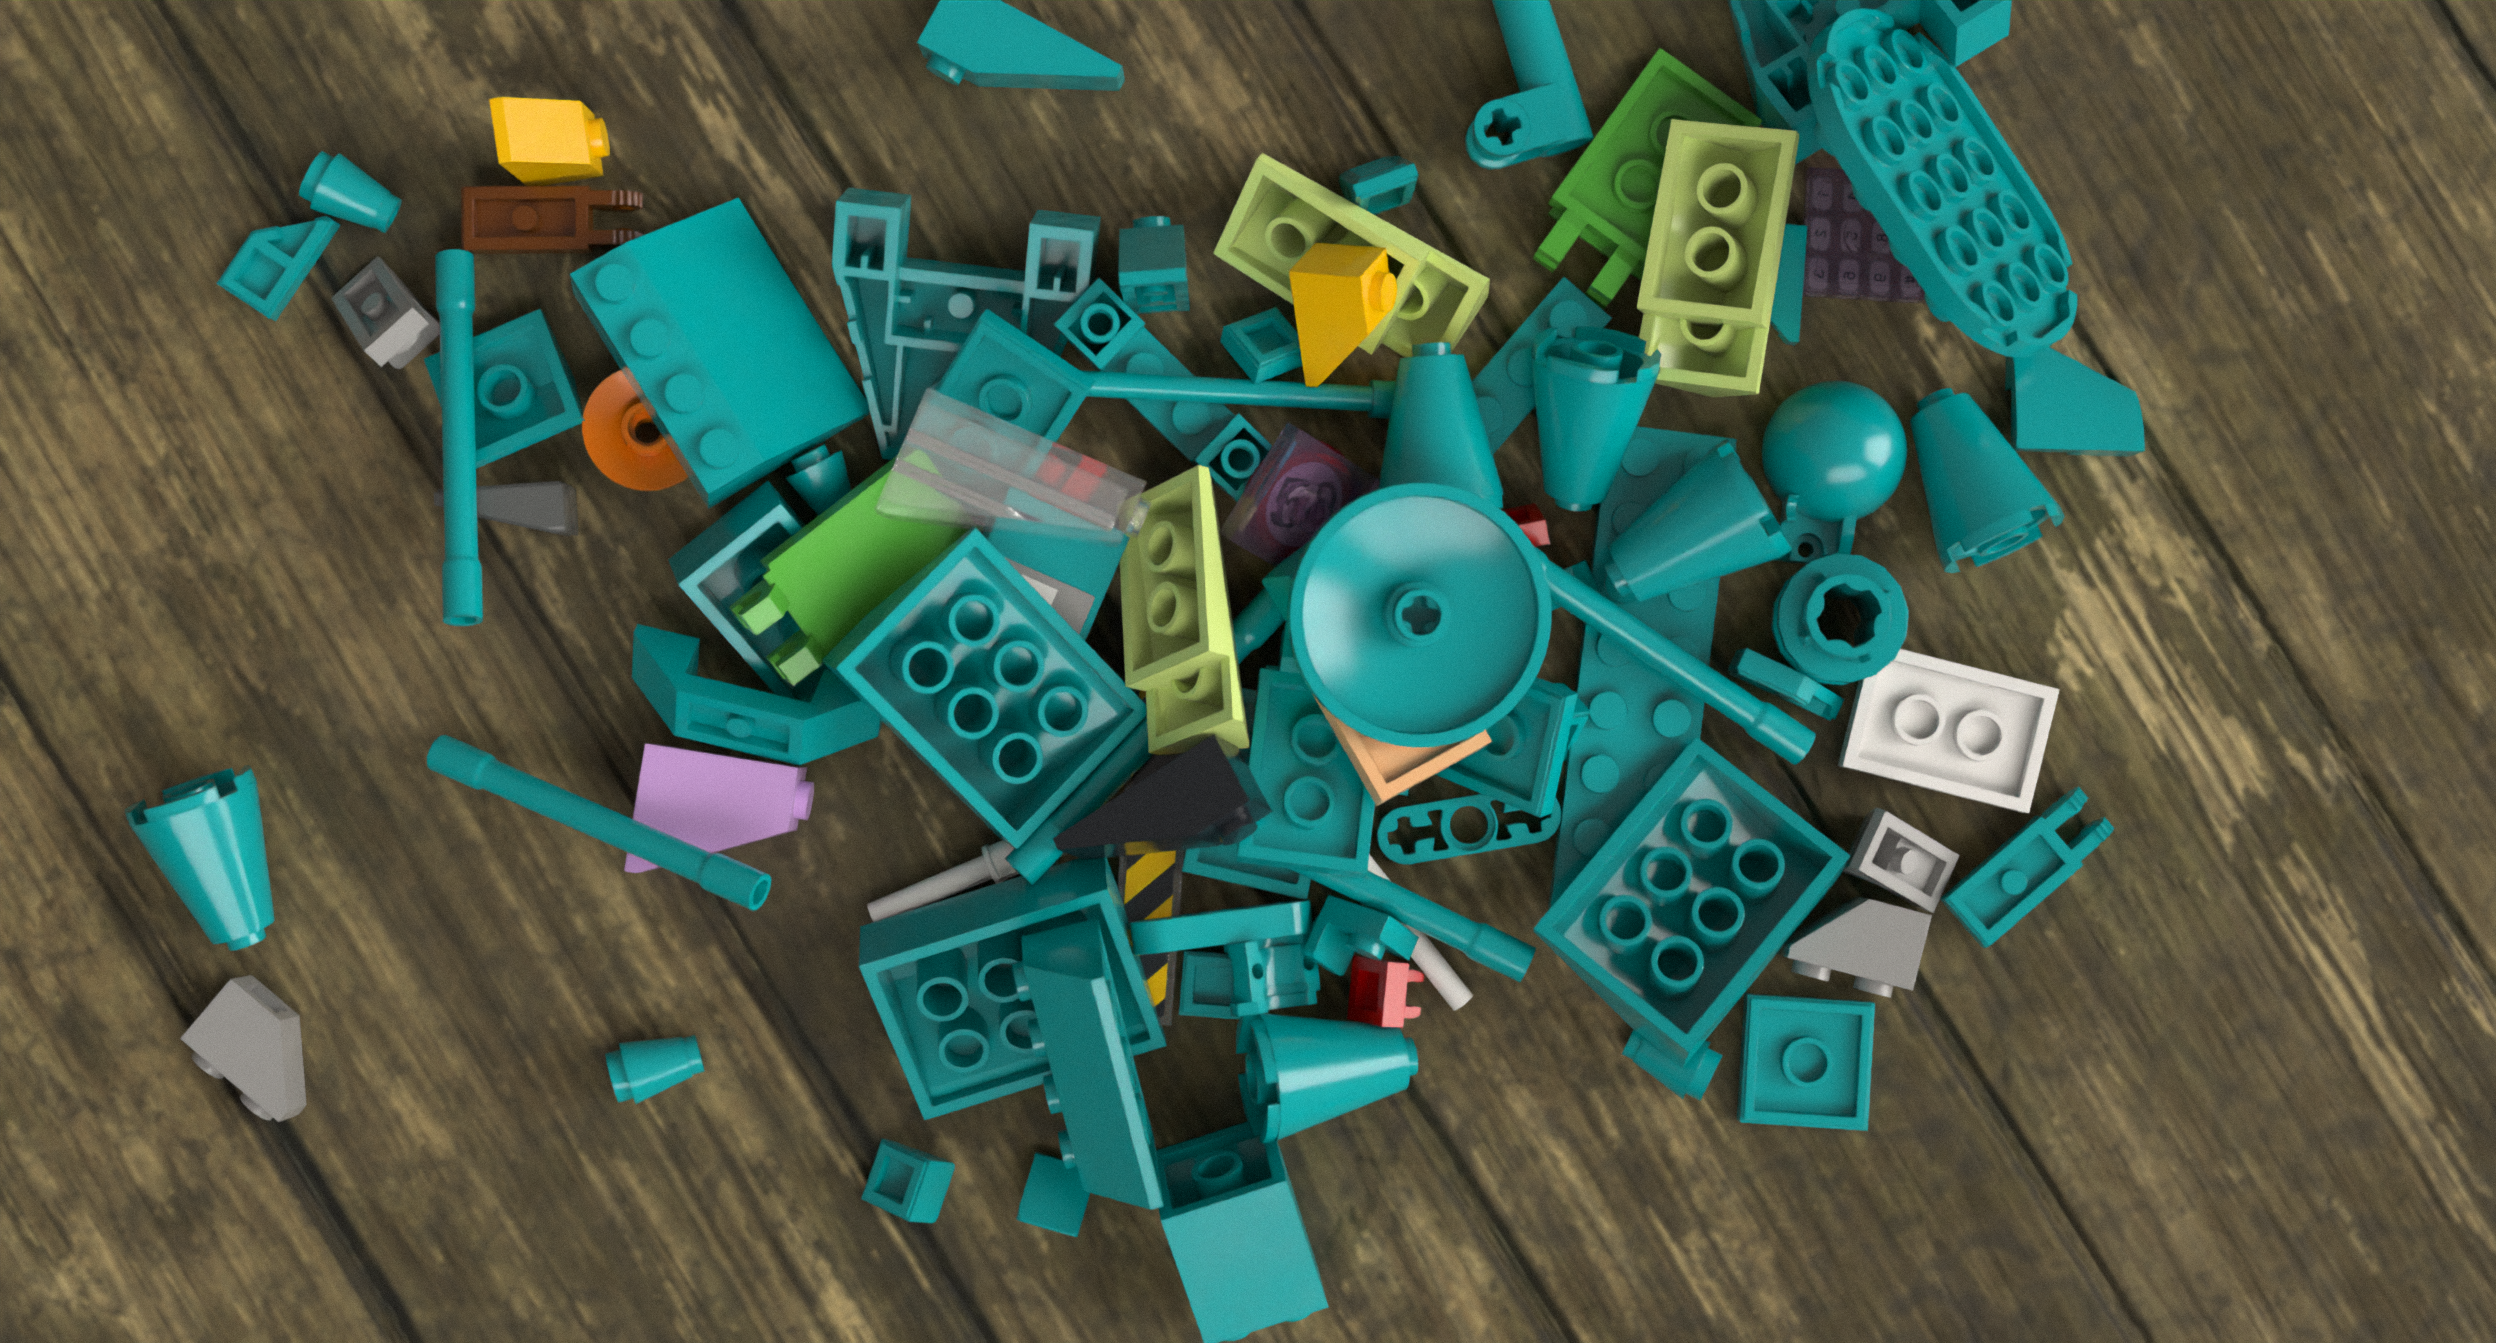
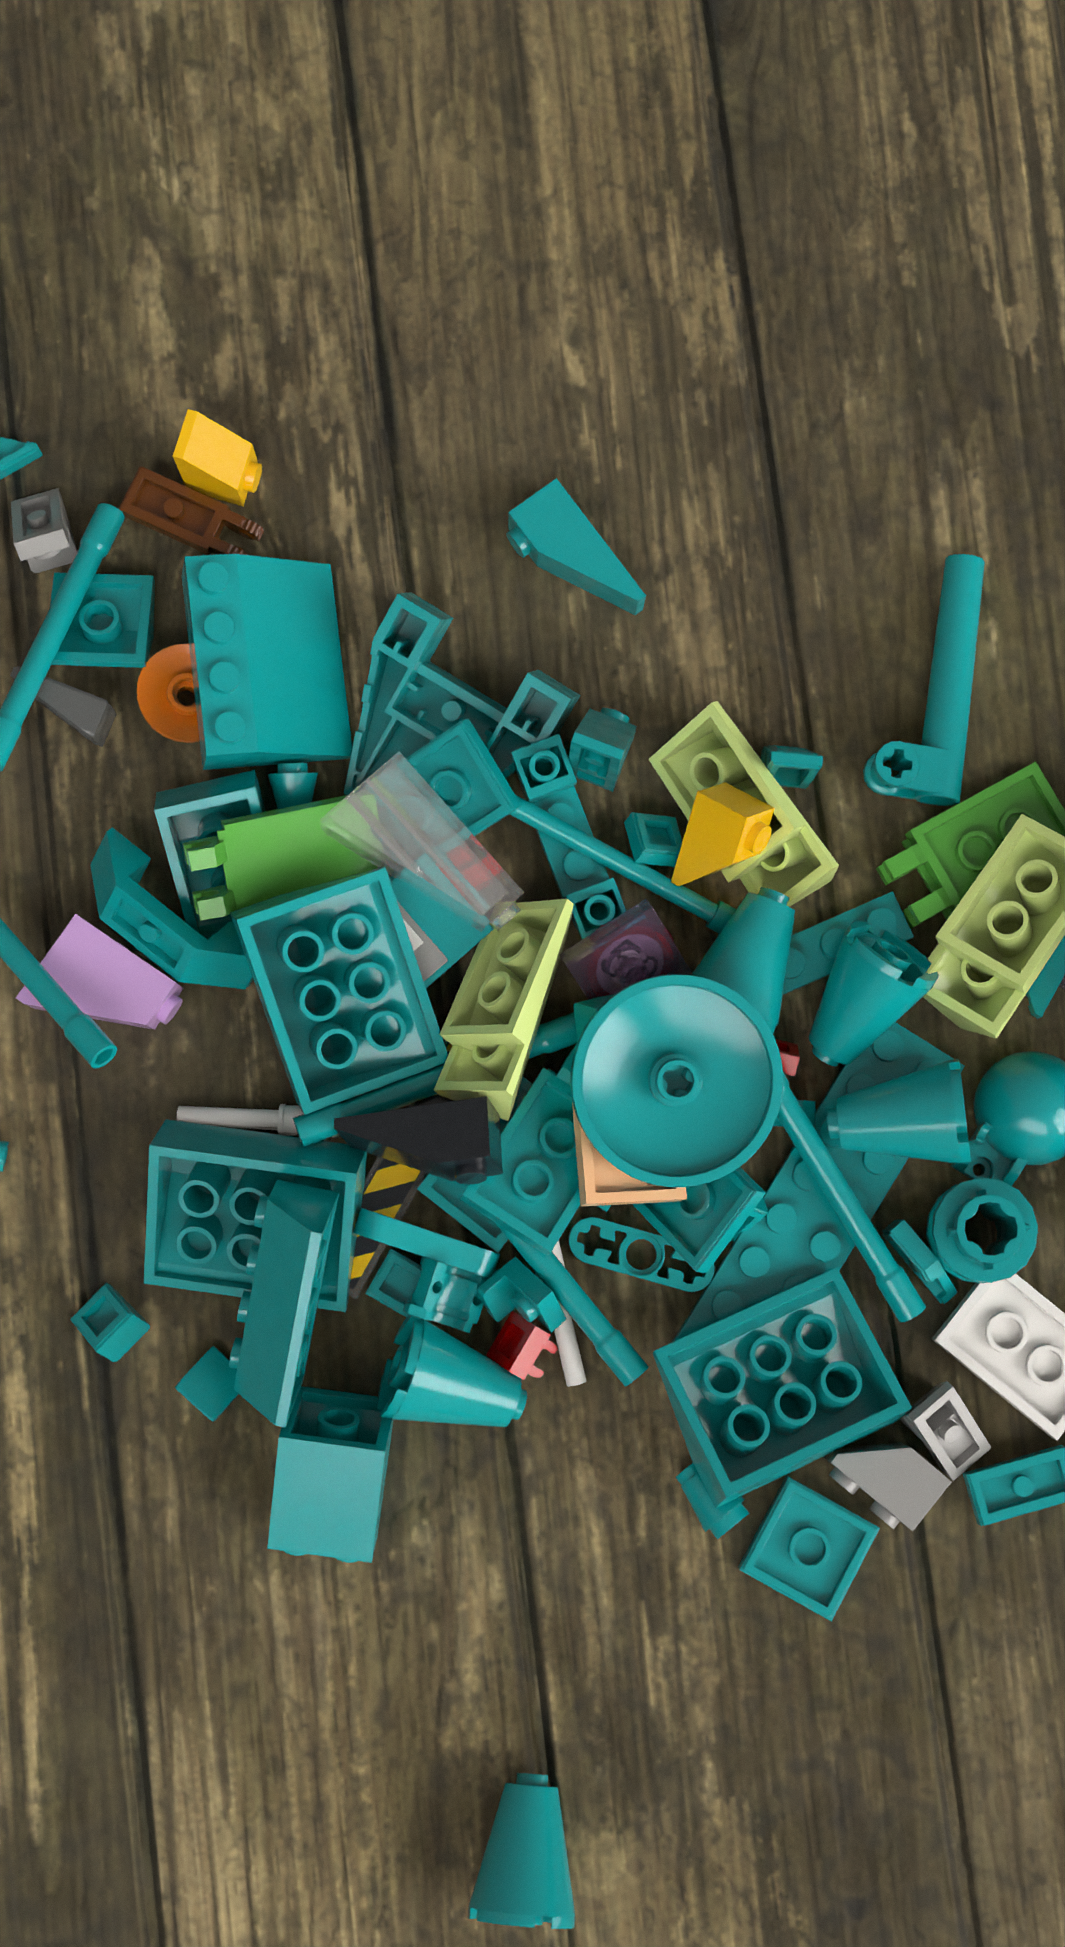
camera: 20 degrees right, 5 degrees down
teal cone [299,151,402,233] -> none

